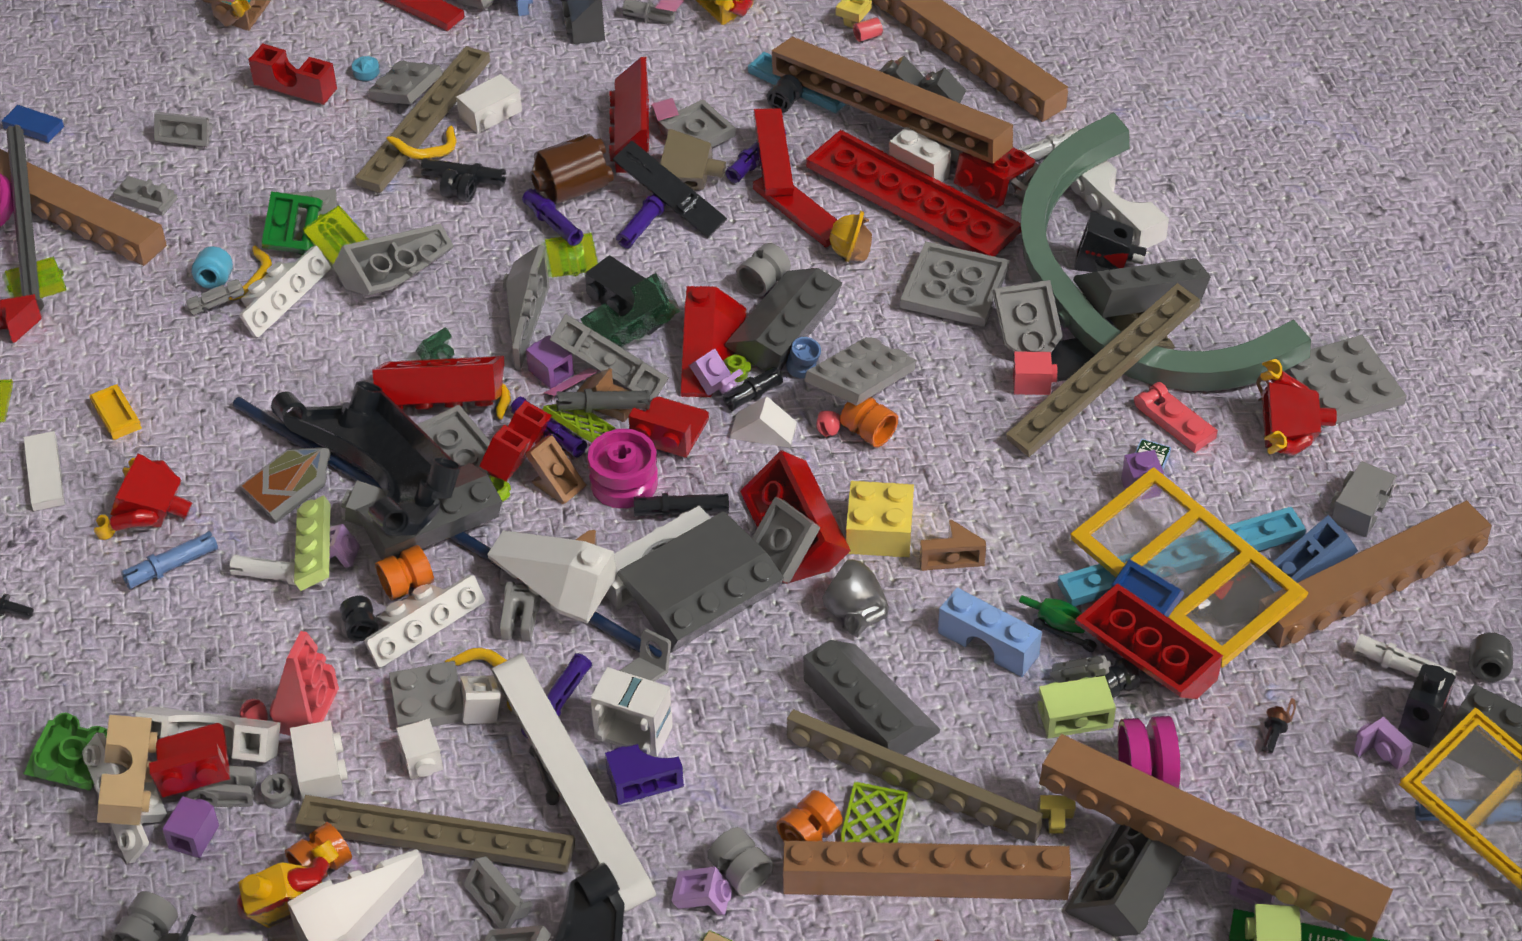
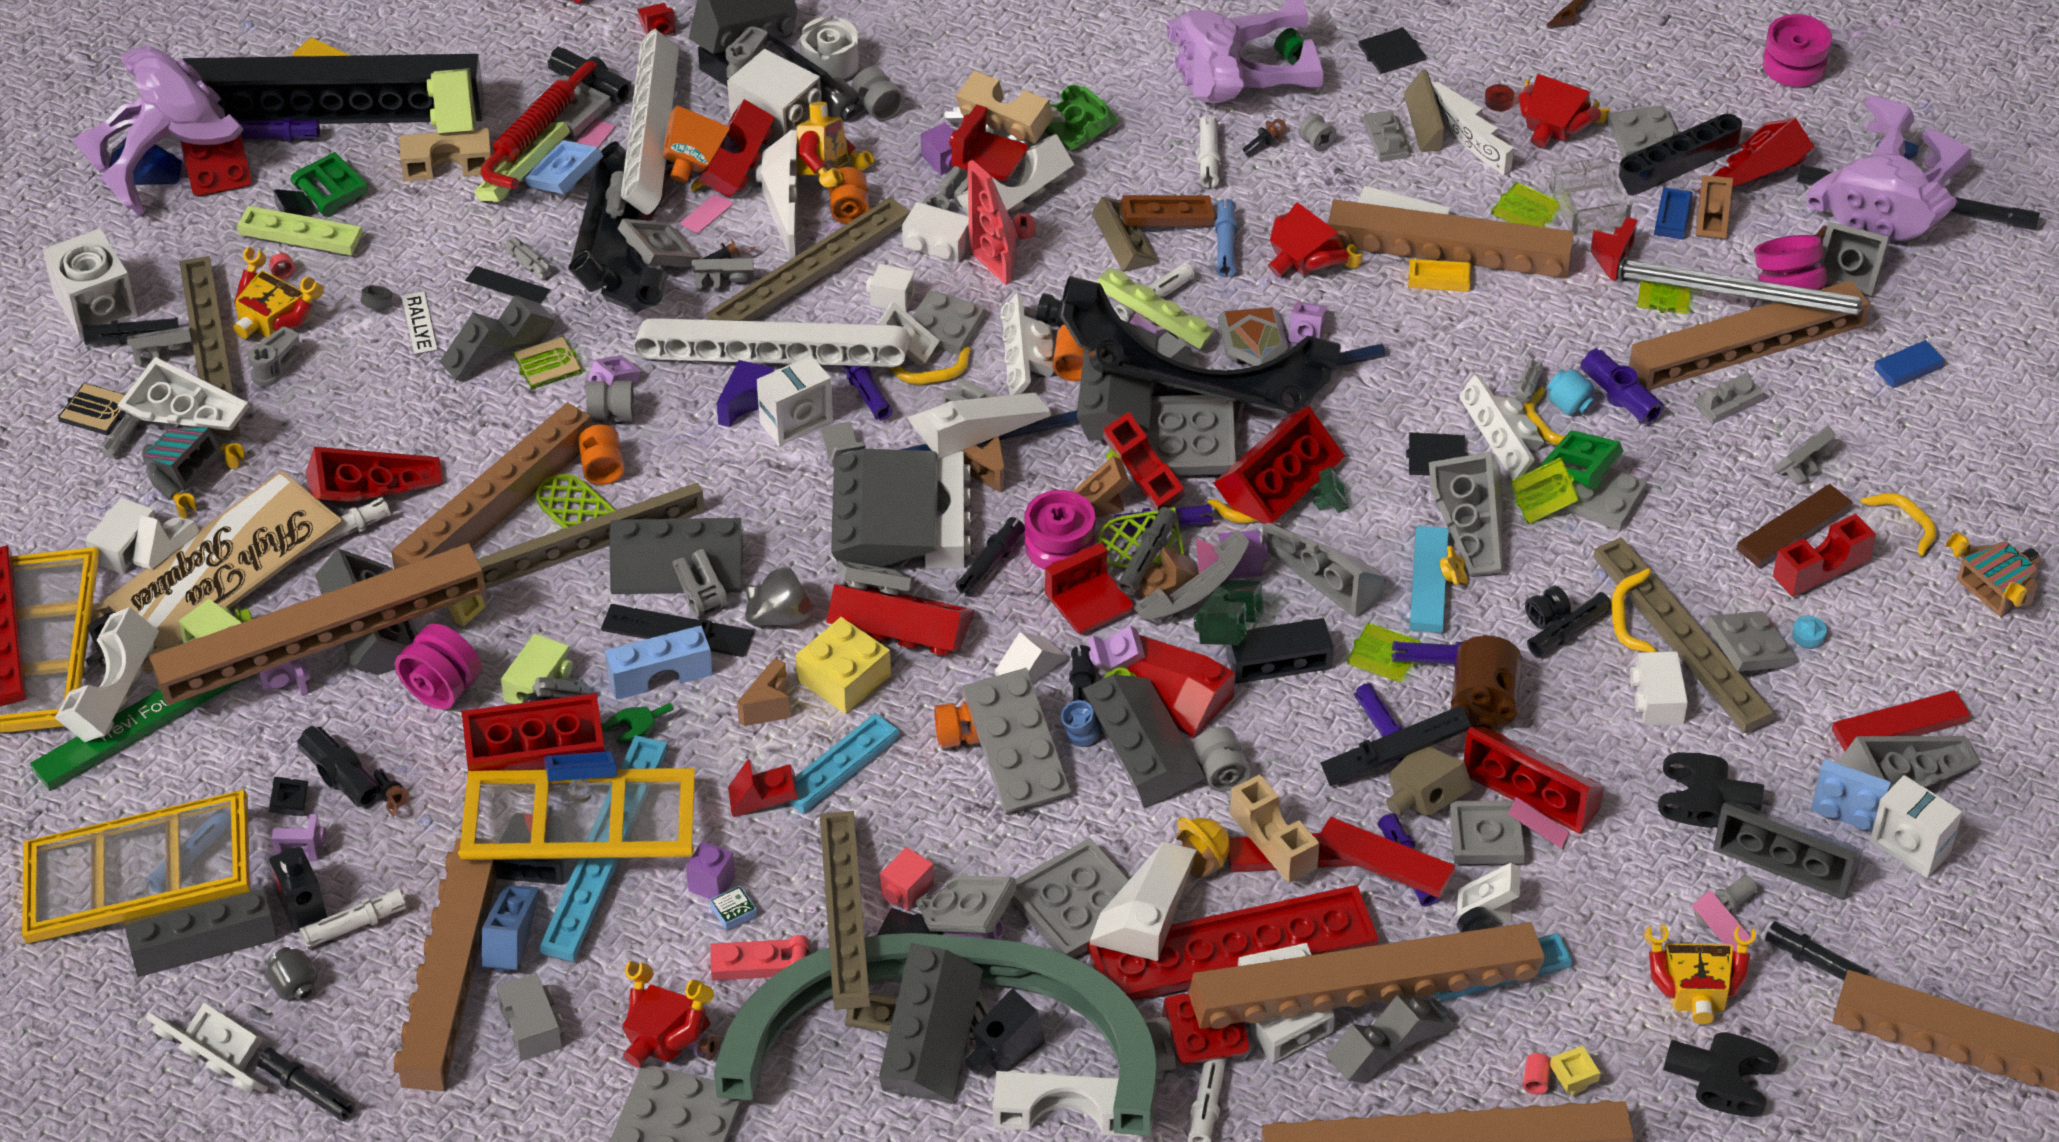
camera: 125 degrees right, 0 degrees up
none -> black tile [269,777,308,816]
none -> black piece [297,725,381,808]
none -> black piece [601,604,753,657]
none -> light grey piece [673,549,728,618]
none -> piece [703,237,756,259]
none -> red slope [728,759,798,817]
none -> medium azure tile [787,713,900,815]
none -> white wedge [1090,842,1197,961]
none -> dark tan slope [1092,197,1158,271]
none -> dark orange plate [1120,195,1215,226]
none -> white pin [1197,115,1221,188]
none -> tan arch [1230,774,1319,884]
none -> lavender bracket [1288,301,1327,343]
none -> medium nougat brick [1328,199,1574,278]
none -> black piece [1406,432,1468,476]
none -> medium azure tile [1409,526,1448,633]
none -> yellow plate [1440,546,1468,586]
none -> white slope [1457,863,1520,923]
none -> dark purple piece [1580,348,1664,425]
none -> black connector [1658,752,1764,828]
none -> reddish brown tile [1737,484,1853,569]
none -> yellow animal [1860,493,1936,556]

